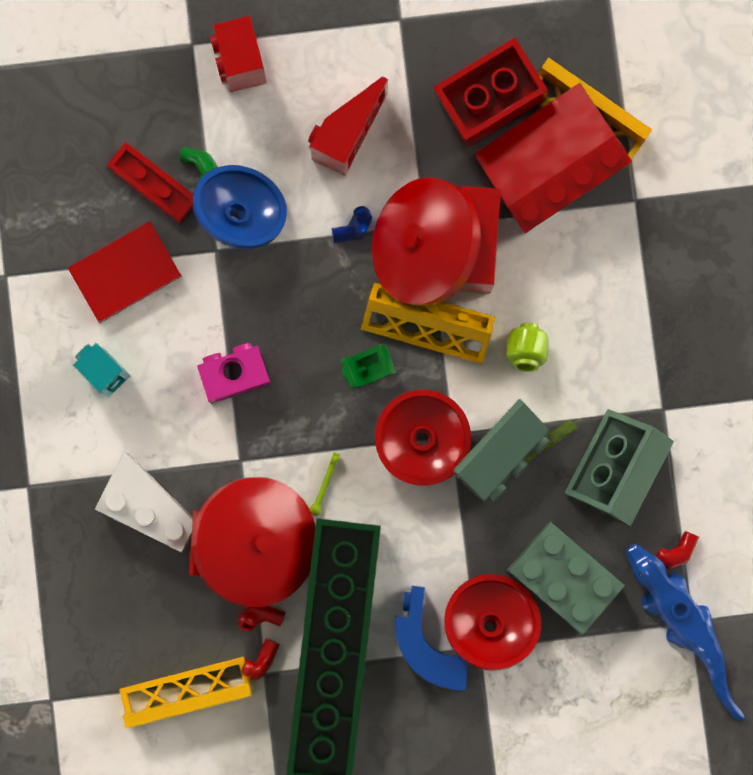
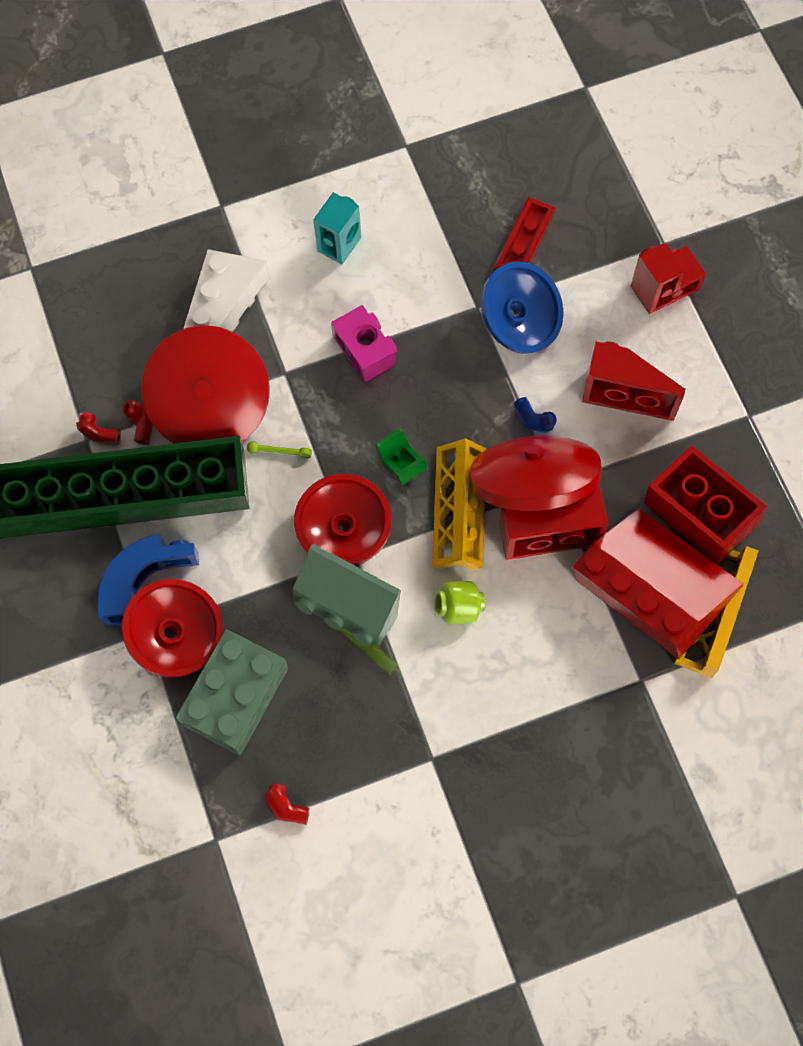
camera: 80 degrees right, 15 degrees down
red tile [68,221,182,323] -> none
yellow fence [119,656,254,729] -> none
green arm [179,146,218,179] -> none
sand green slope [565,409,674,526] -> none
blue animal [626,544,745,721] -> none

